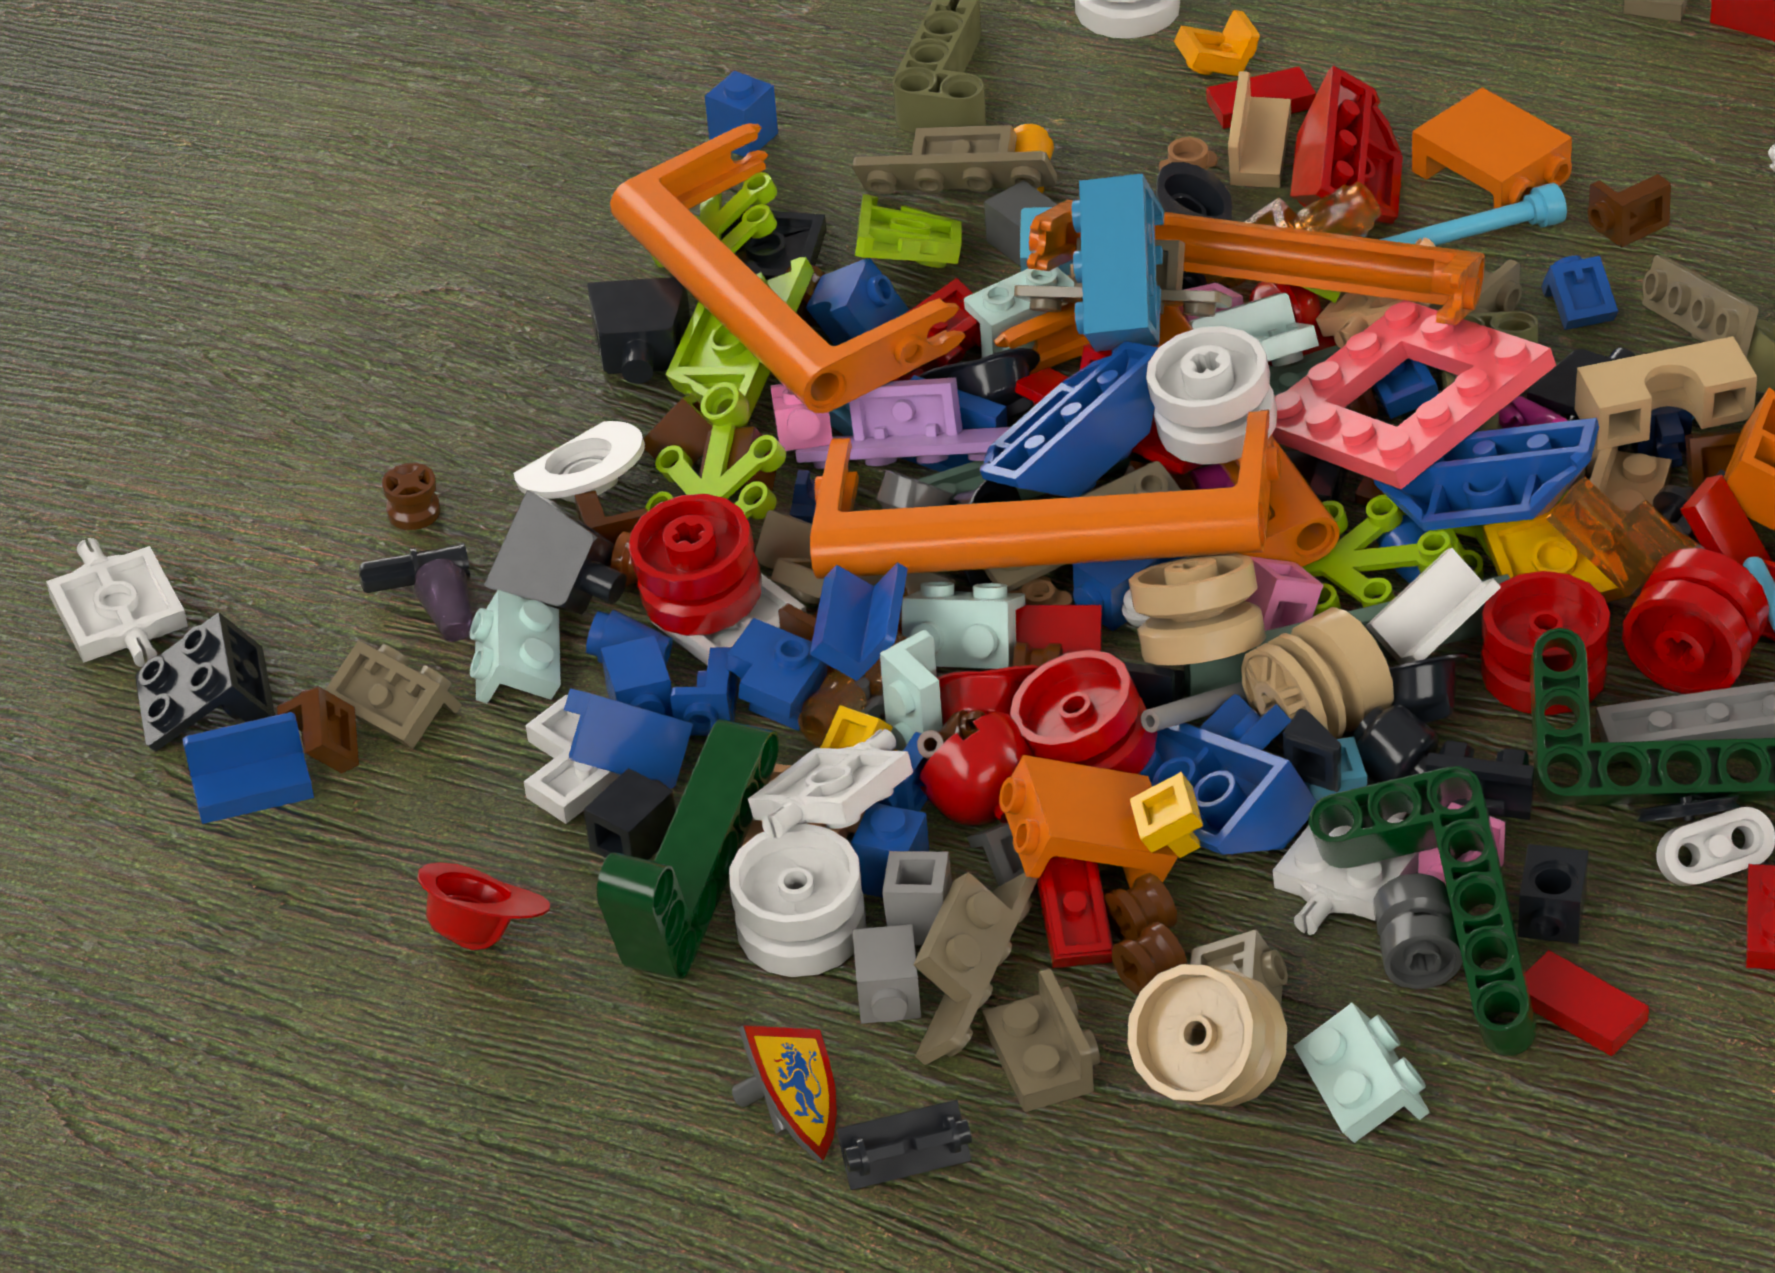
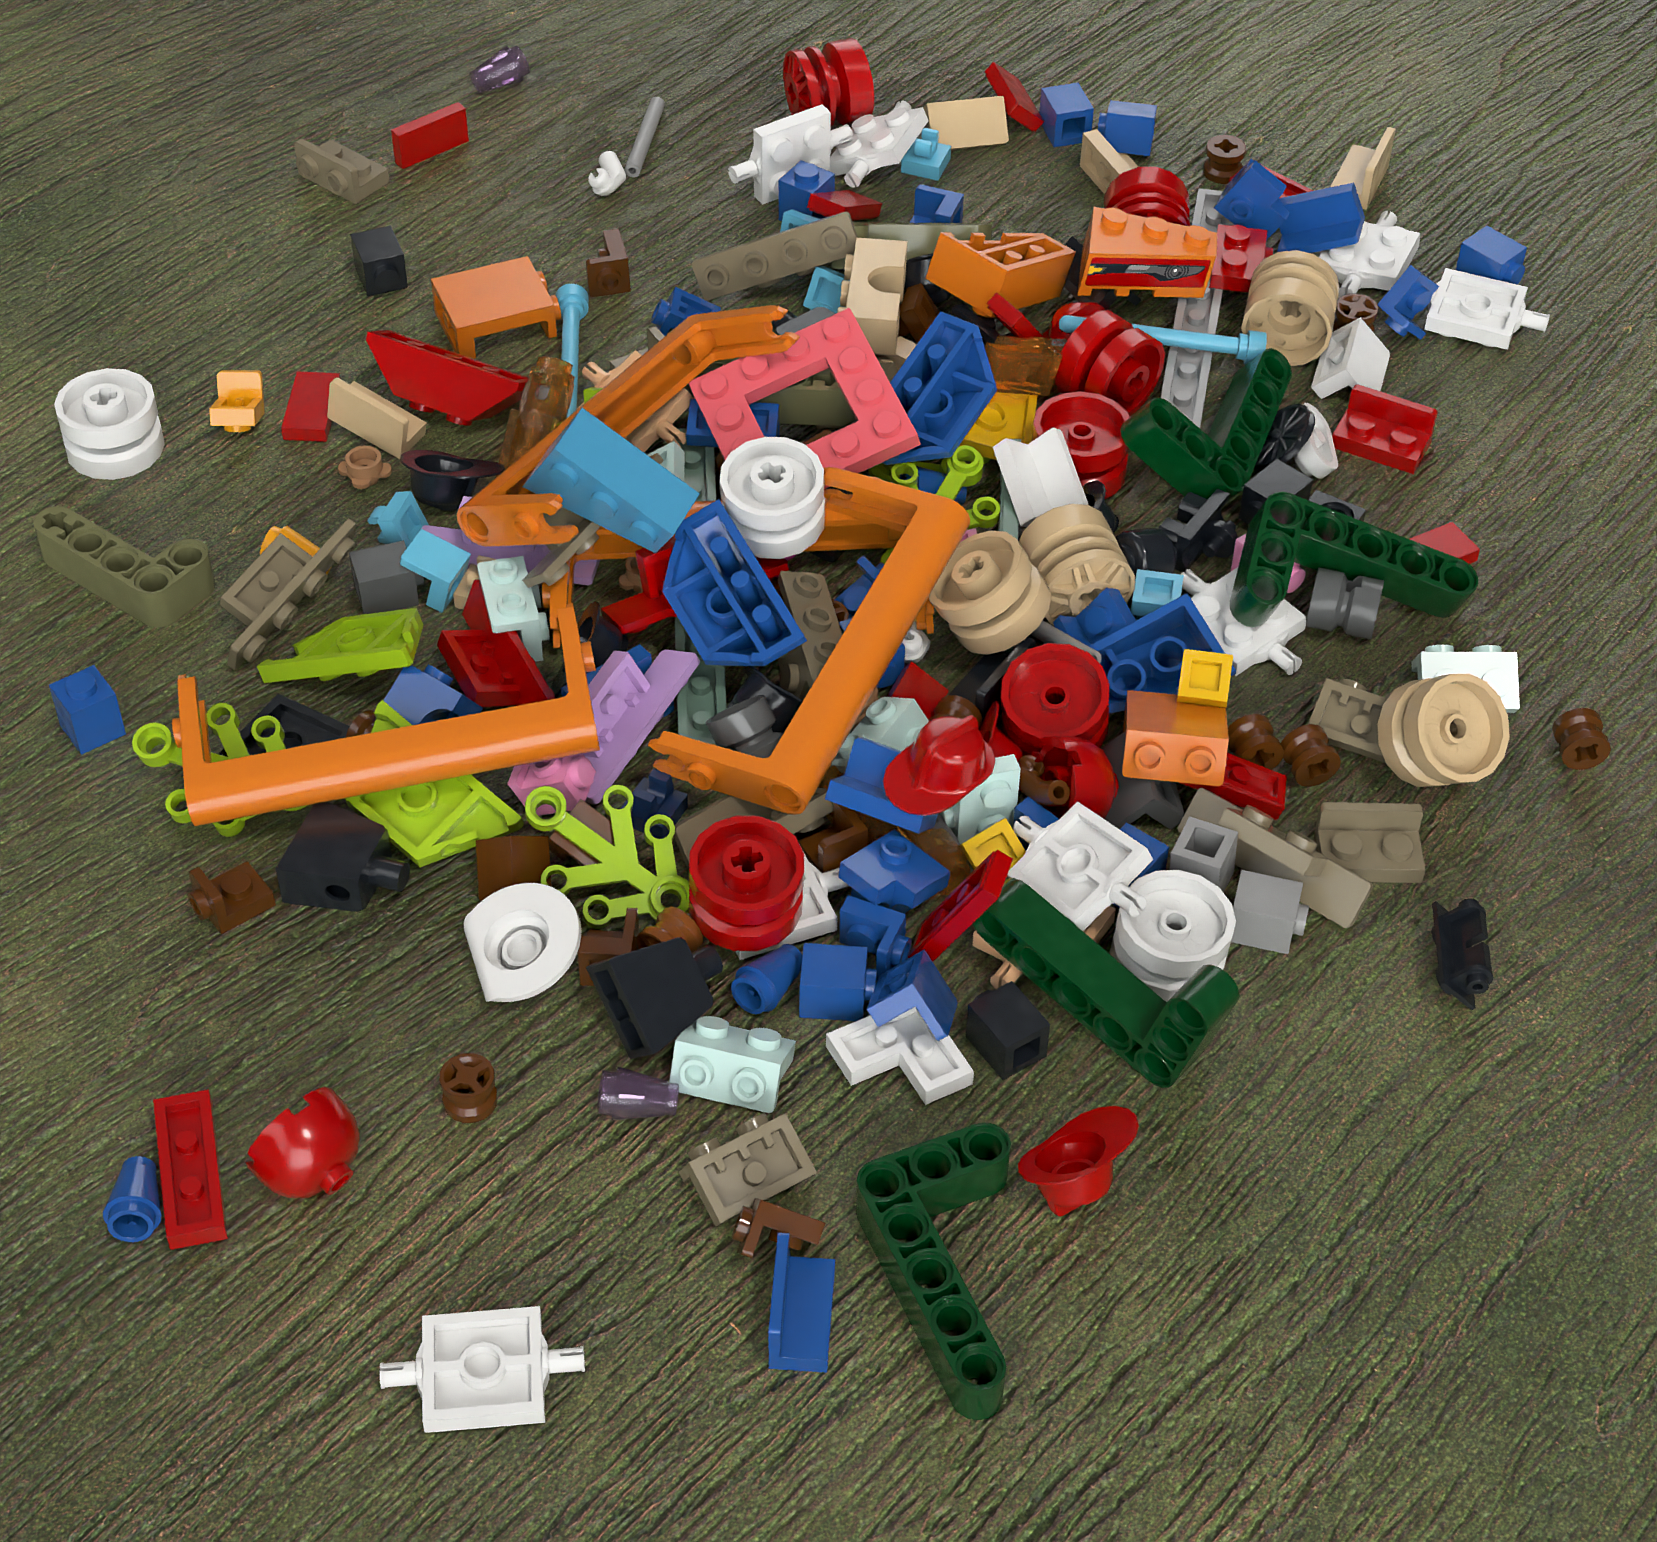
camera: 75 degrees left, 5 degrees up
black bracket [135,612,275,751] -> none
black axle [358,543,470,593] -> none
shield [732,1025,837,1163] -> none
black slope [1283,708,1341,792] -> none
none -> blue cone [103,1156,161,1242]
none -> red plate [153,1089,228,1250]
none -> reddish brown bracket [187,861,276,935]
none -> red cylinder [245,1087,360,1199]
none -> black brick [350,225,408,297]
none -> dark green beam [856,1122,1011,1420]
none -> red piece [883,715,996,816]
none -> red tile [908,849,1013,962]
none -> brick [1238,459,1313,525]
none -> reddish brown wheel [1552,708,1611,770]

